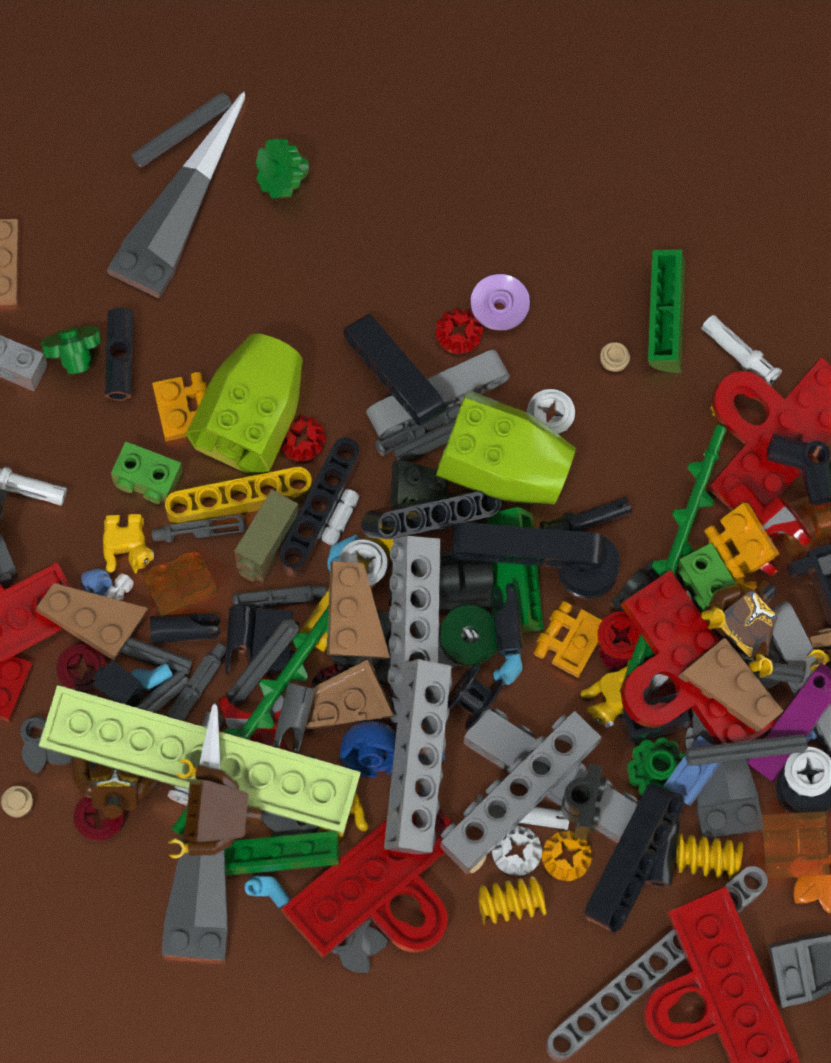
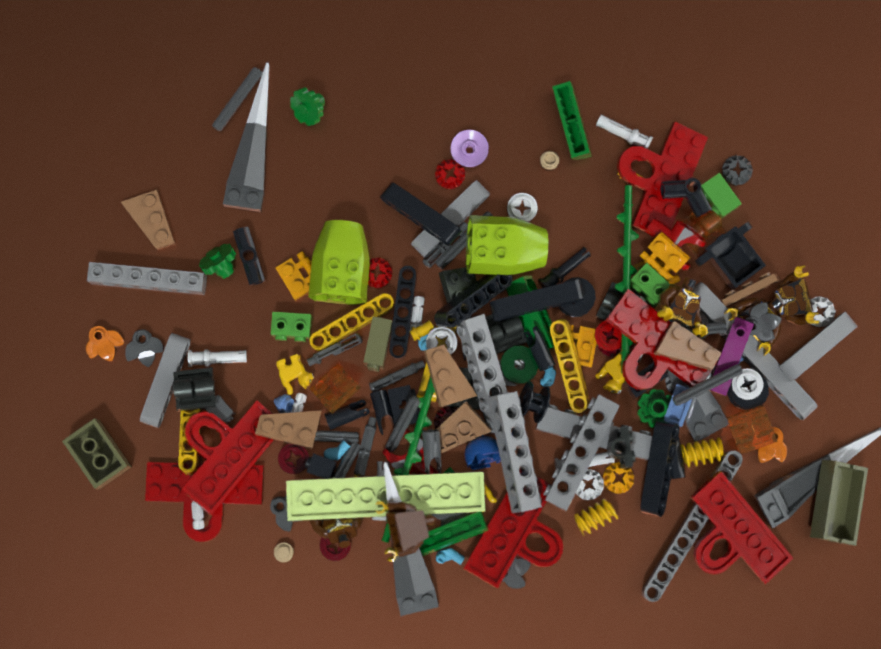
camera: 15 degrees left, 10 degrees up
none -> yellow pin [410,320,434,341]
none -> yellow beam [550,319,590,413]

